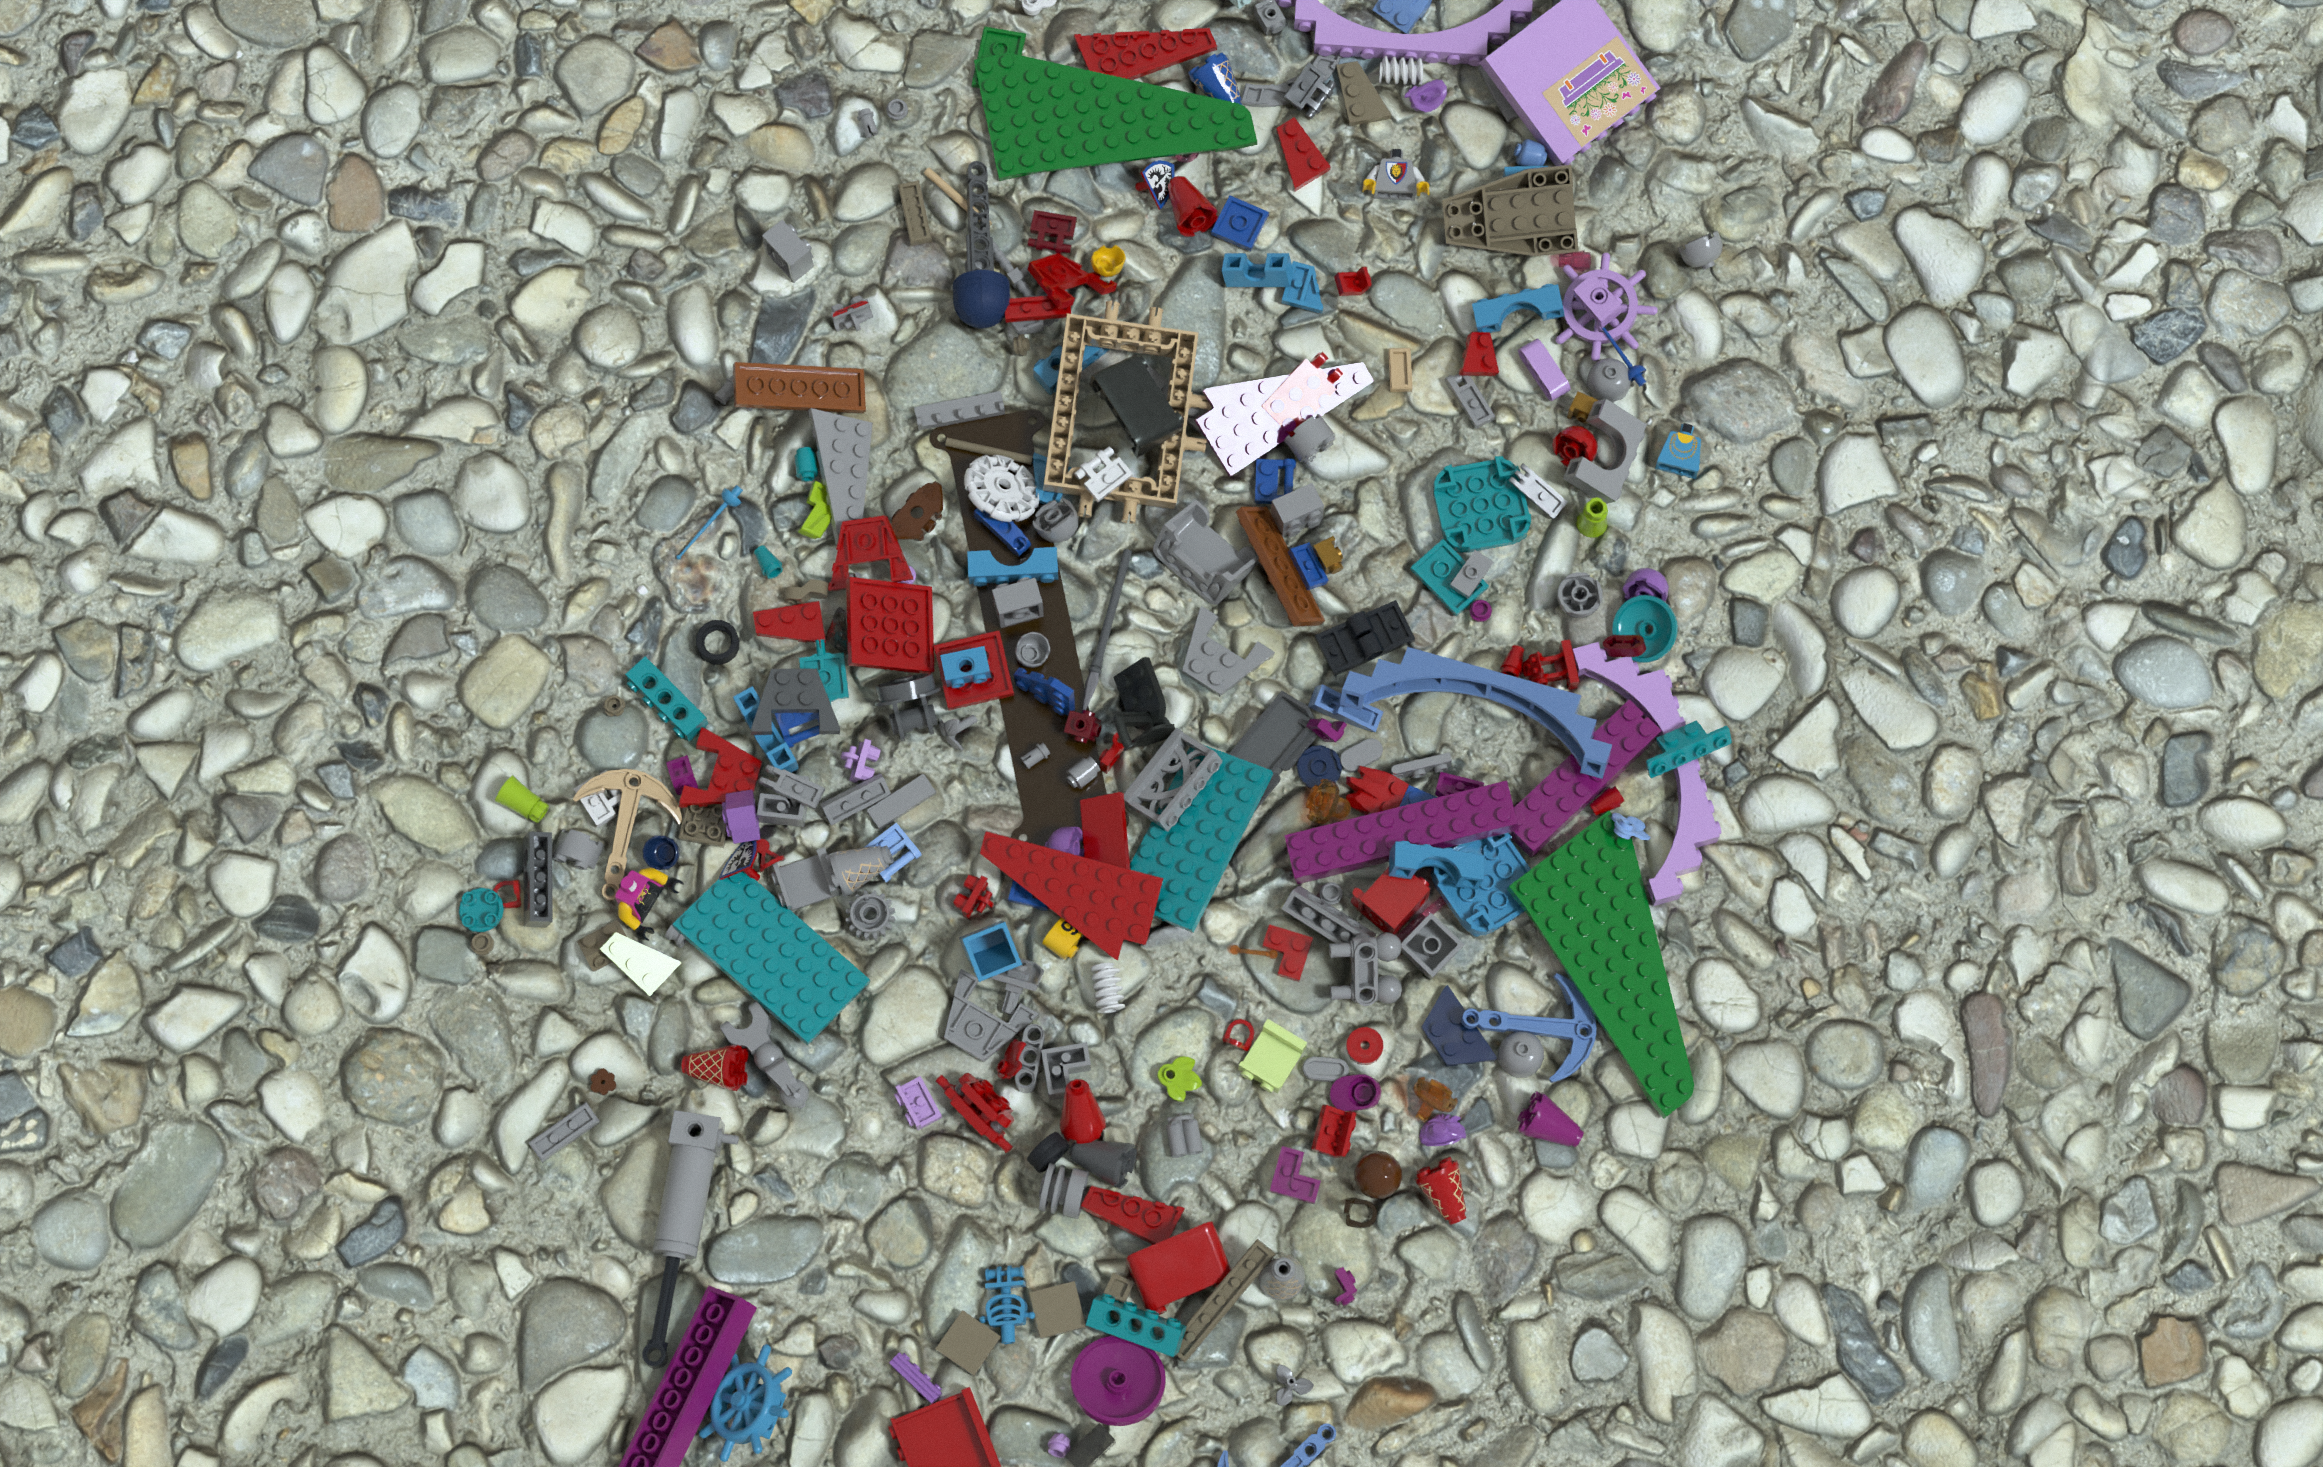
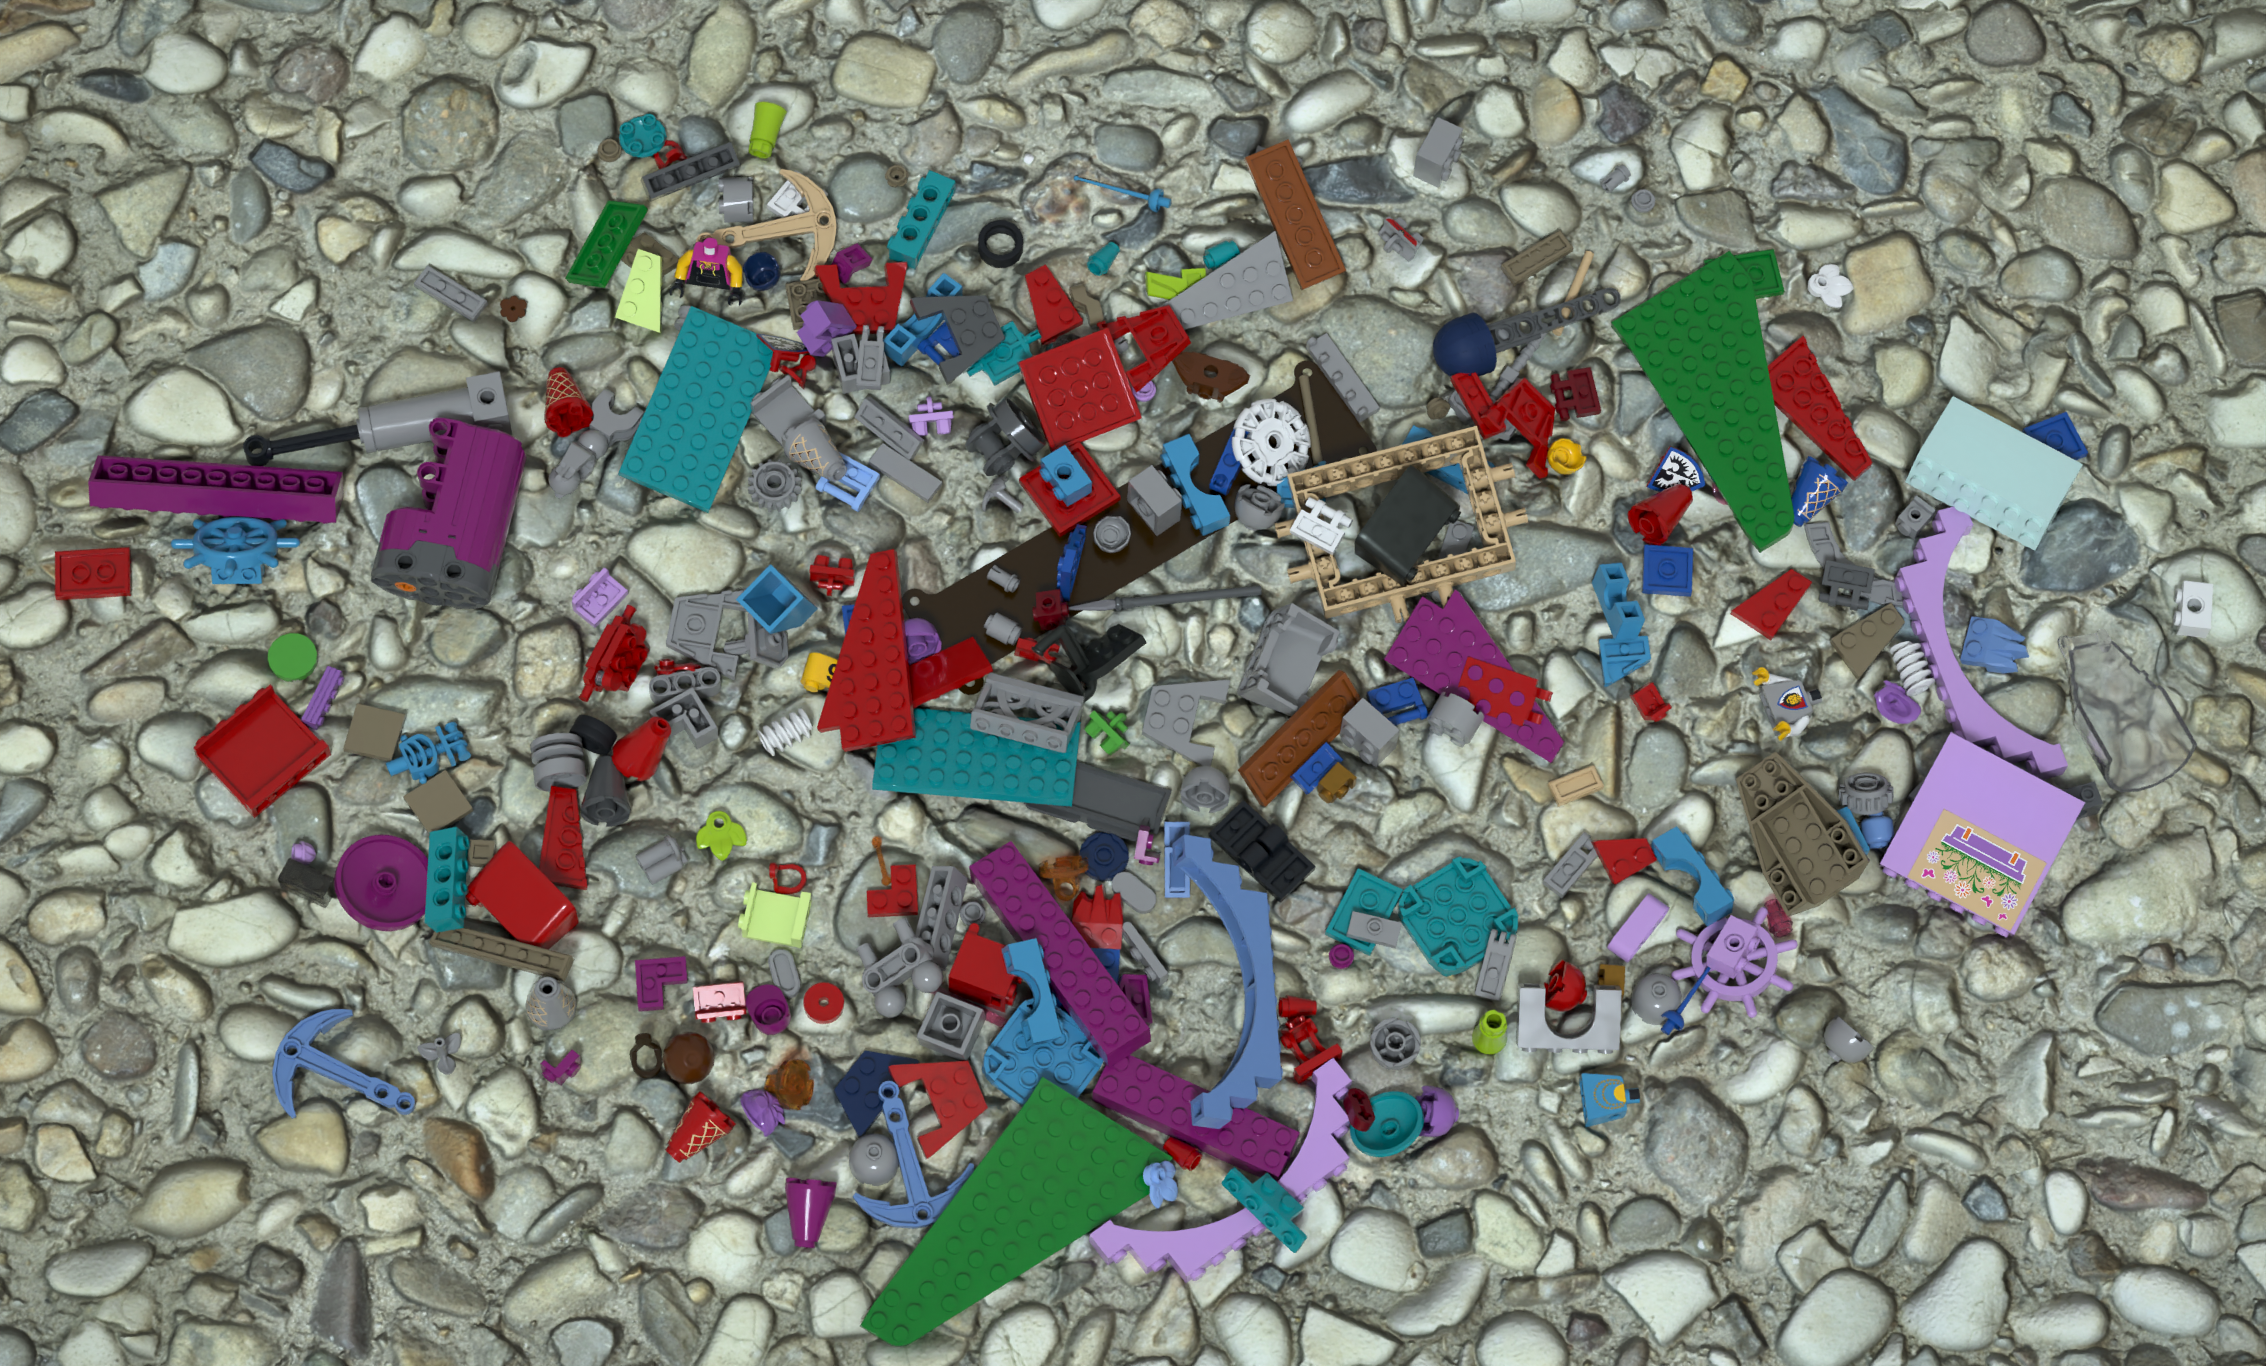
camera: 65 degrees right, 5 degrees down
none -> bright green tile [268,633,318,682]
none -> magenta piece [371,418,526,609]
none -> green tile [565,200,648,288]
none -> red wing [888,1061,988,1159]
none -> bright green hips [1084,710,1130,755]
none -> light grey cylinder [1180,766,1230,813]
none -> light grey gear [1839,773,1894,815]

